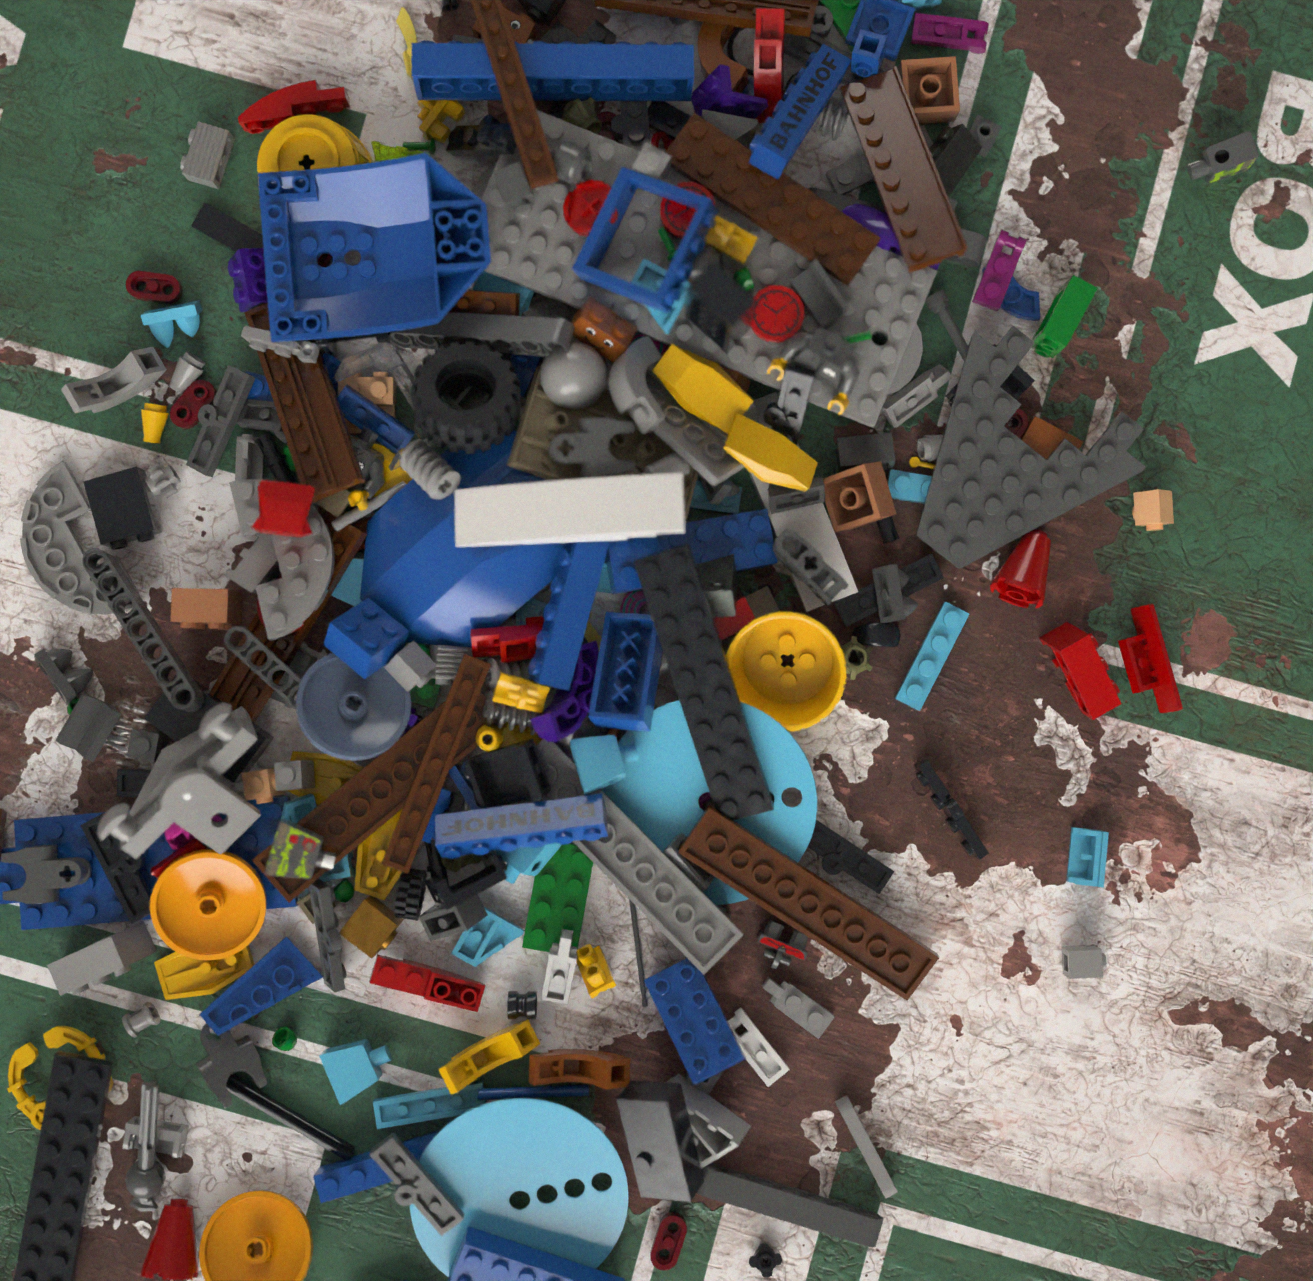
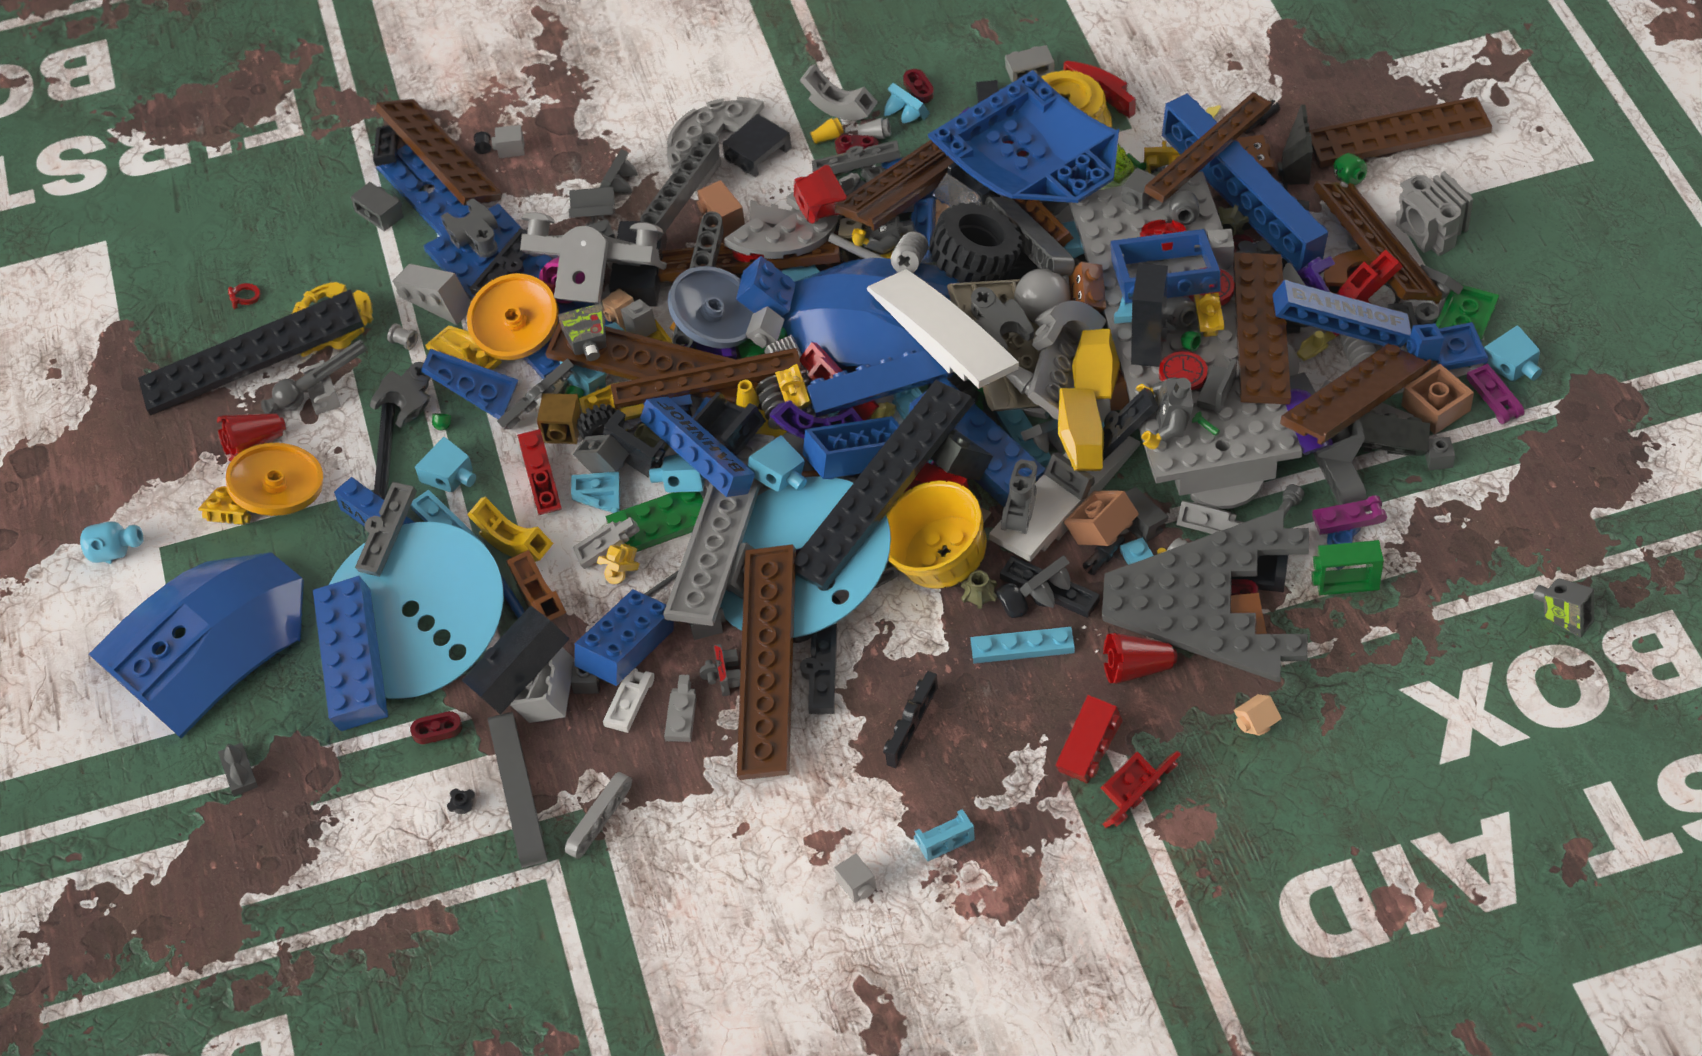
camera: 65 degrees right, 35 degrees down
light grey gear [145,463,181,498] -> none
light grey hinge [241,326,321,363] -> none
black wheel [507,991,537,1019] -> none

